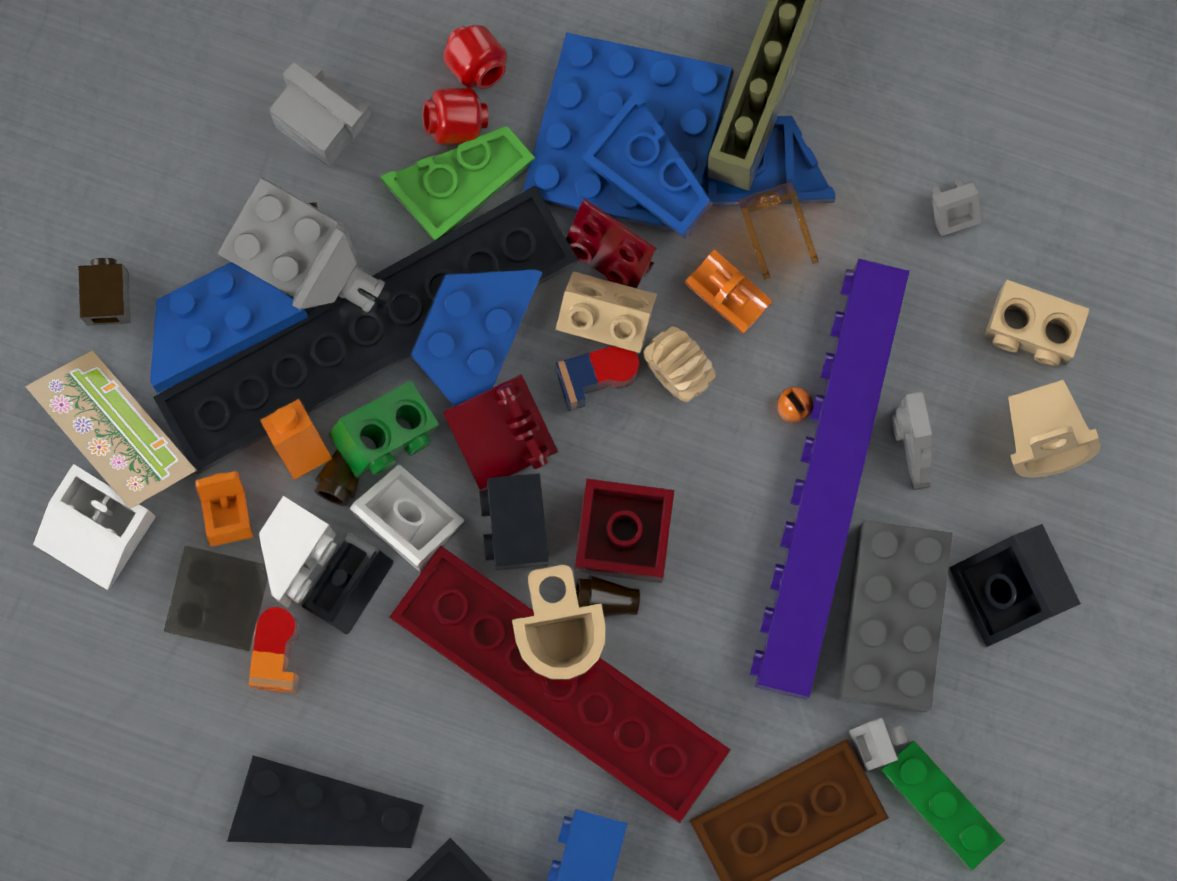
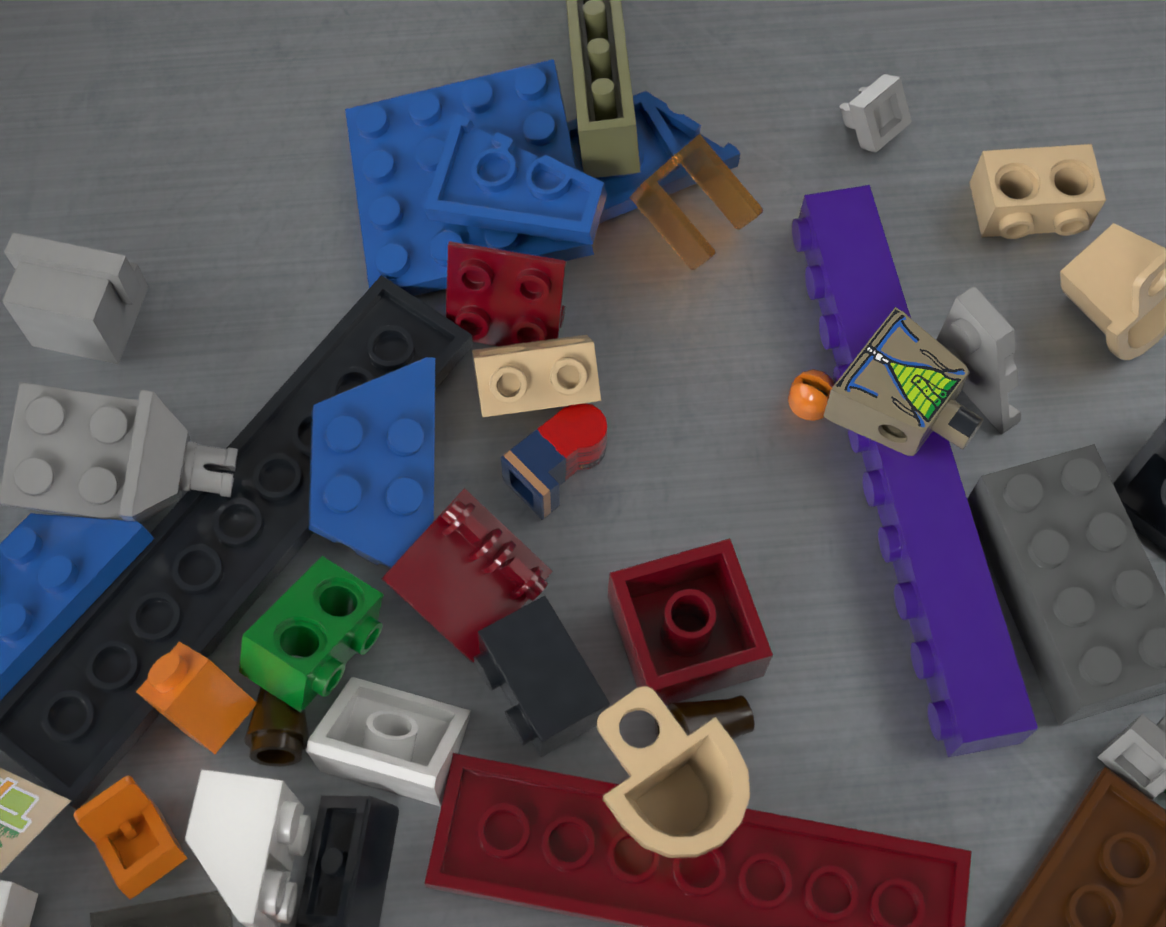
camera: 25 degrees left, 15 degrees down
bright green wing [380,126,535,241] -> none
red head [422,88,489,145] -> none
red head [443,25,507,89] -> none
tan gear [643,326,716,402] -> none
orange hips [685,249,773,335] -> none
none -> dark tan torso [823,307,984,456]

